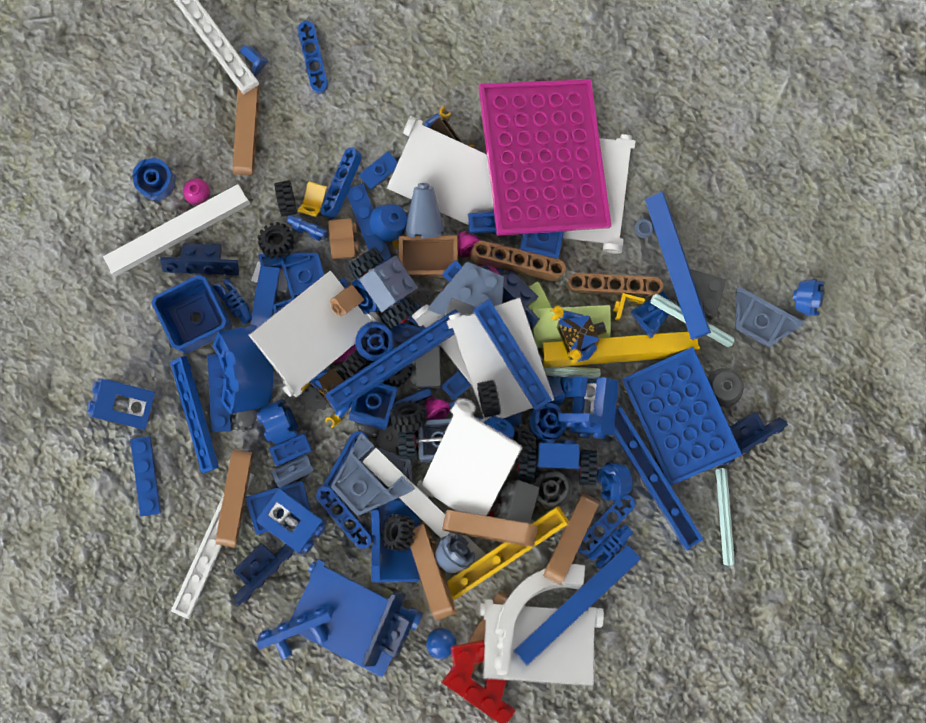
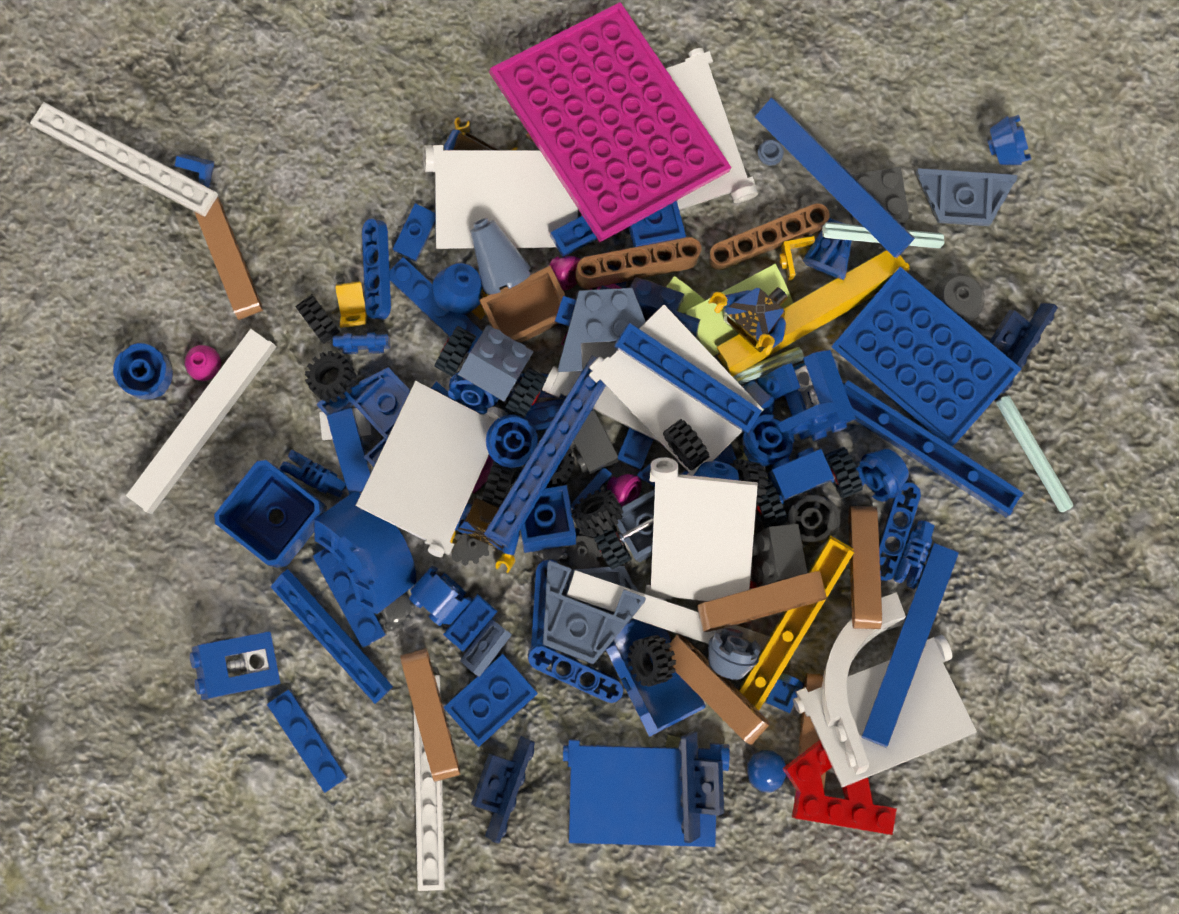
camera: 25 degrees left, 0 degrees up
dark blue bracket [160,243,240,275] -> none
blue brick [256,489,327,555] -> none
blue plate [256,606,333,659] -> none
blue beam [298,21,328,94] -> none
medium nougat brick [328,218,359,261] -> none
medium nougat brick [329,285,364,317] -> none
none -> blue tile [765,673,804,713]

